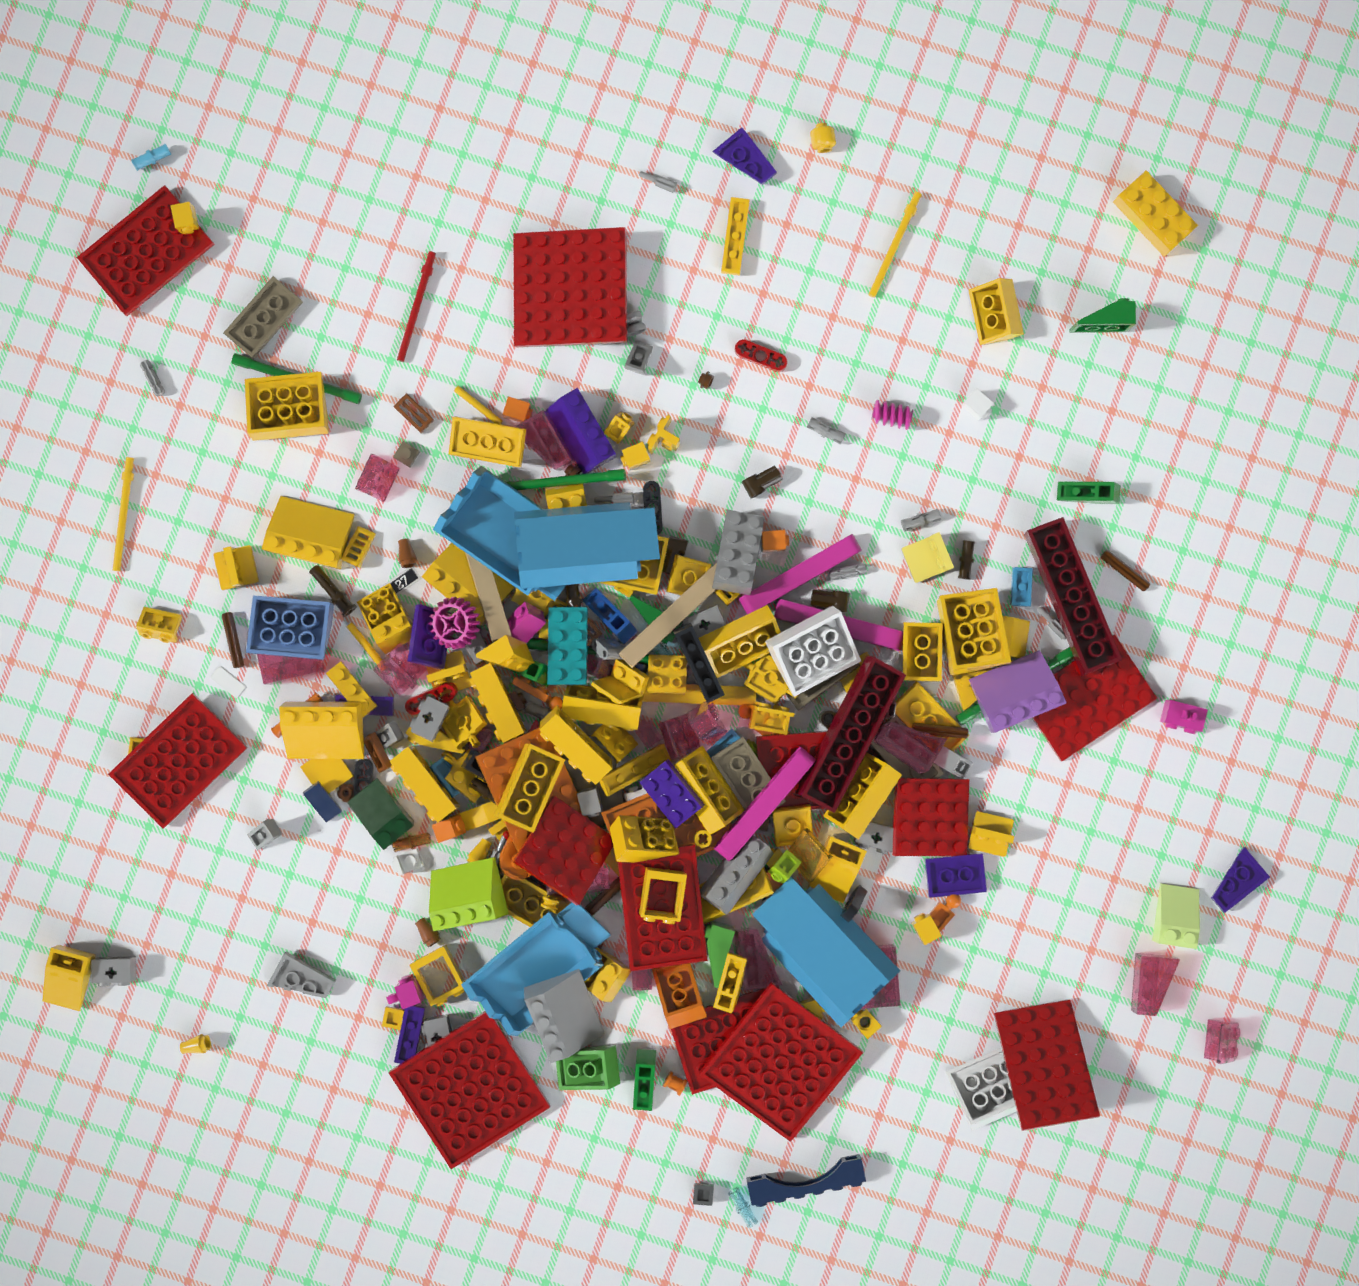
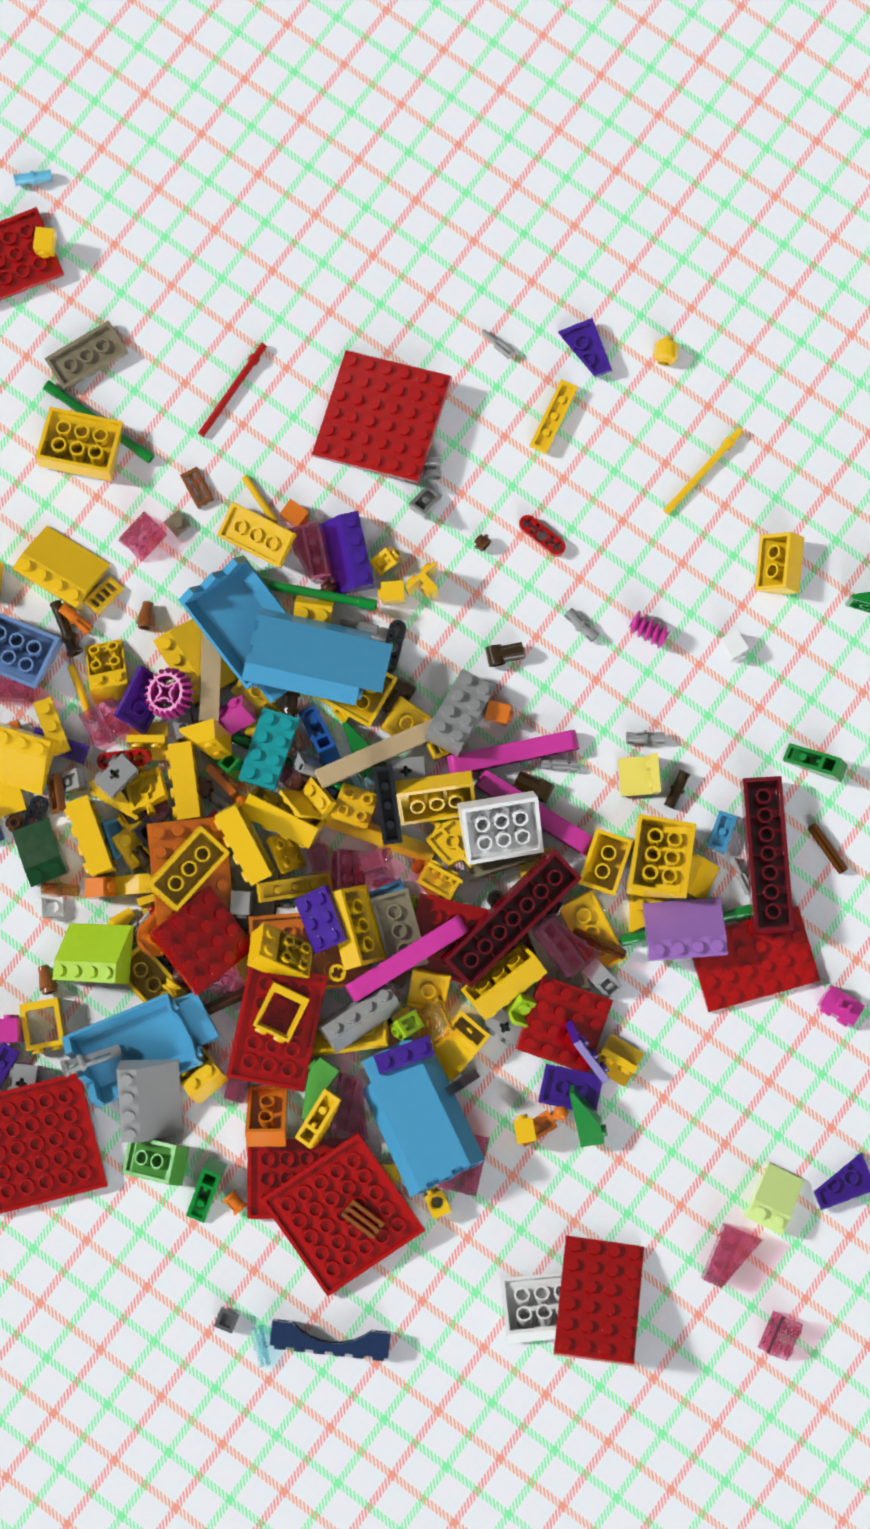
camera: 25 degrees right, 5 degrees down
sticker [383,567,422,596] -> none
none -> orange axle [58,602,93,634]
none -> light grey pin [60,1044,122,1077]
none -> dark orange tile [341,1198,385,1239]
none -> dark purple plate [374,1035,436,1075]
none -> lime bracket [506,993,537,1028]
none -> wing [565,1019,610,1084]
none -> green slope [570,1085,608,1147]

